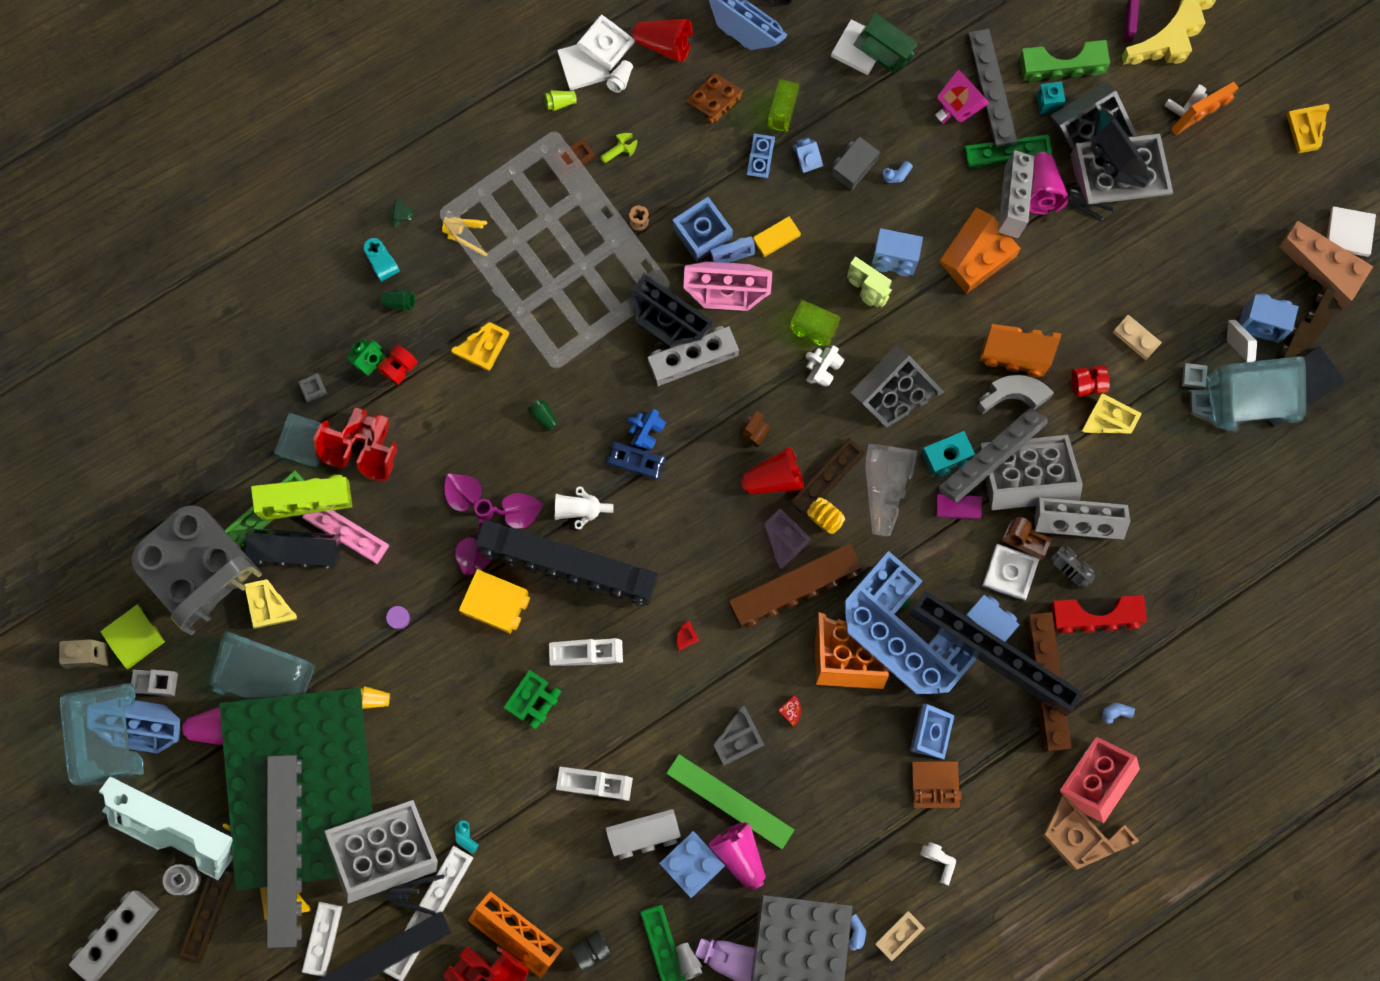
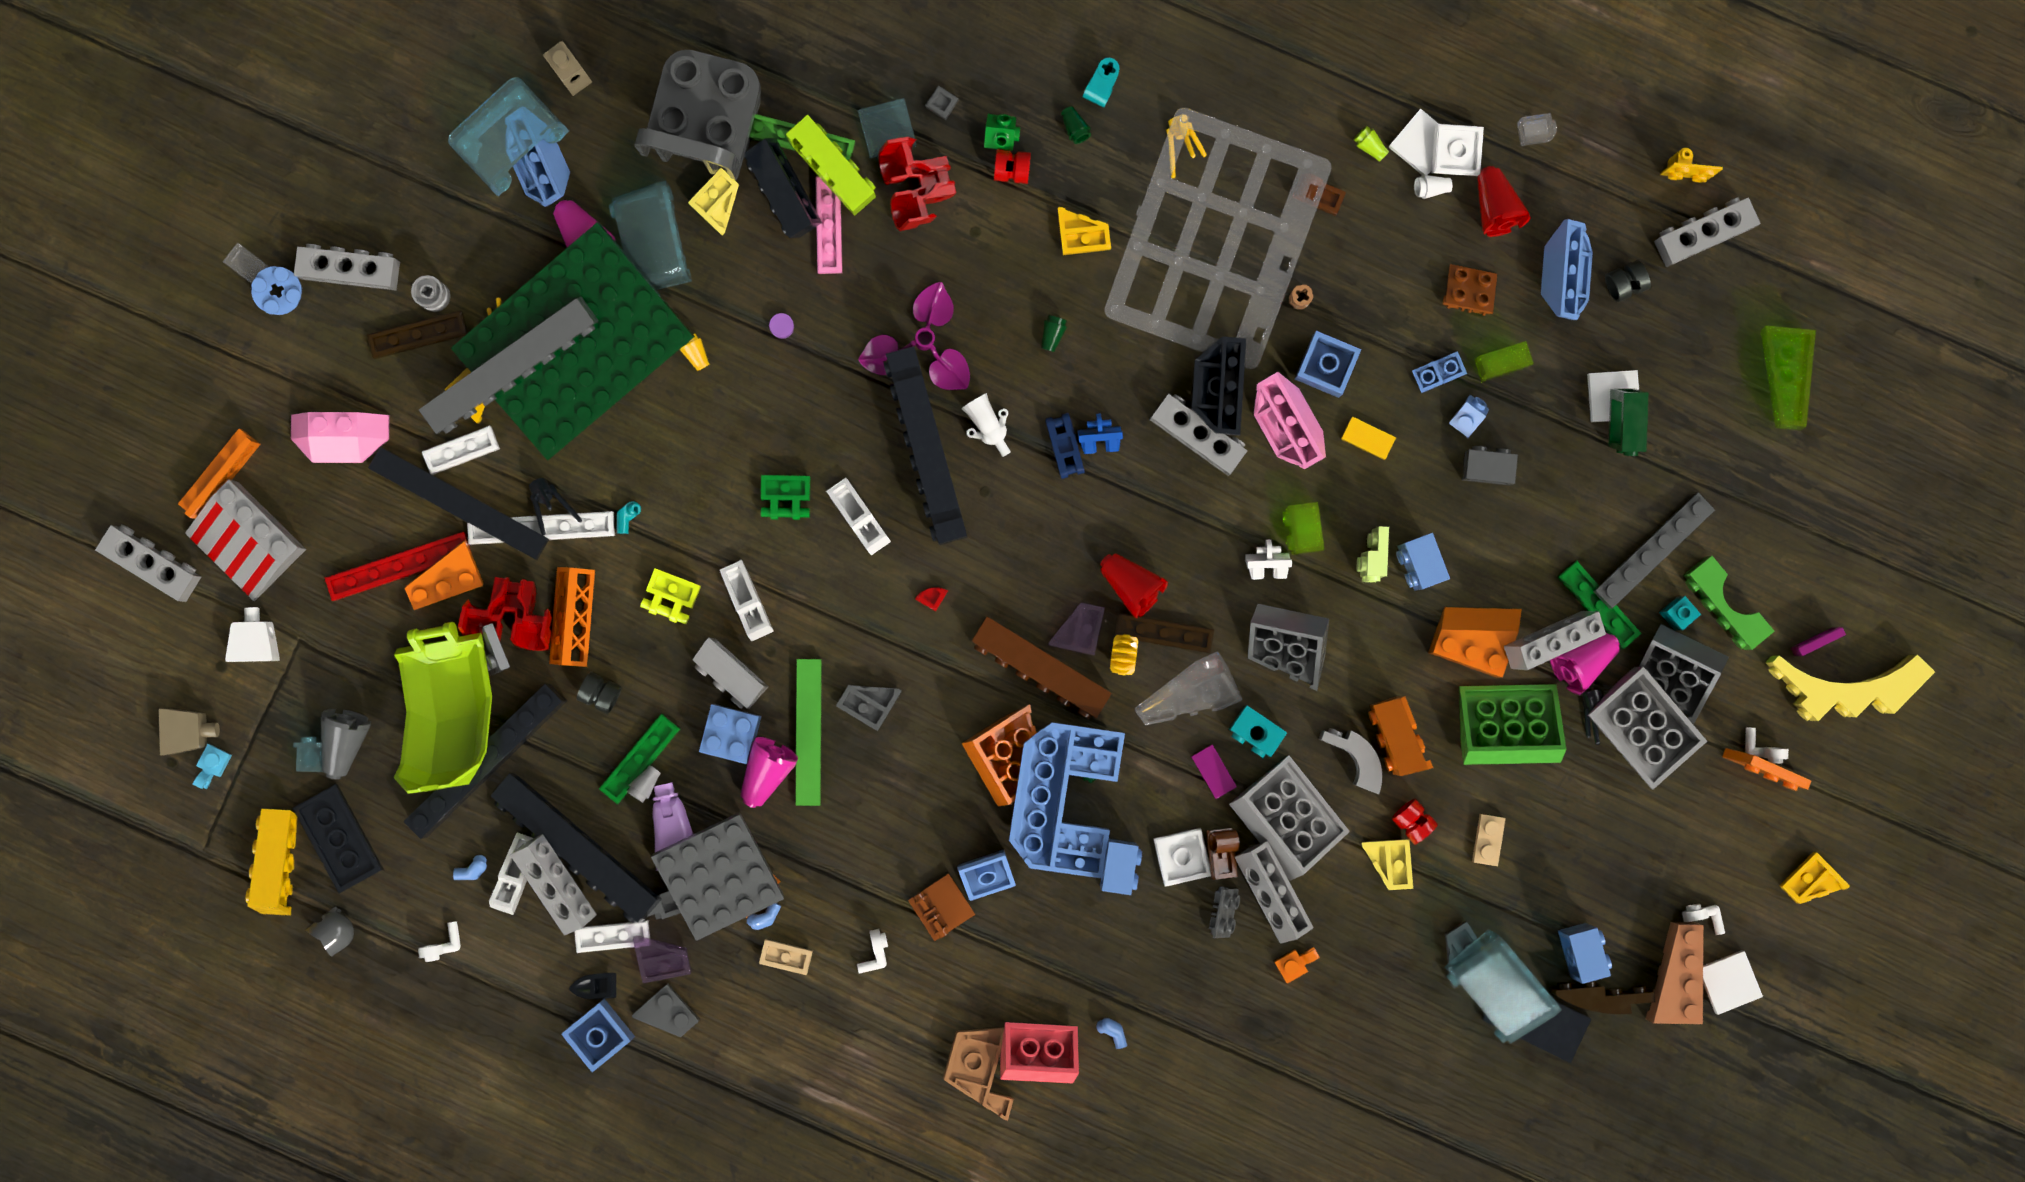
camera: 55 degrees right, 10 degrees up
light aqua piece [99,777,233,880] -> none
lime slope [100,604,165,669] -> none
light grey brick [130,669,178,697] -> none
light grey slope [324,800,438,903] -> none
clear green tile [391,199,414,227] -> none
yellow brick [459,569,530,634] -> none
lime bar [600,133,637,163] -> none
medium blue plate [710,236,755,263] -> none
reddish brown plate [740,411,771,447] -> none
red tile [778,695,801,728] -> none
medium blue arm [882,161,913,183] -> none
black brick [910,590,1083,717] -> none
dark pink torso [935,70,989,124] -> none
dark grey plate [939,408,1048,503] -> none
reddish brown brick [1025,612,1071,753] -> none
red arch [1050,595,1147,634] -> none
black wedge [1091,107,1153,188] -> none
light grey plate [1182,363,1208,389] -> none
white tile [1227,320,1257,362] -> none
none -> neon yellow plate [640,568,701,624]
none -> orange plate [1274,947,1320,983]
none -> bright green slope [1459,684,1566,765]
none -> white plate [1682,904,1725,935]

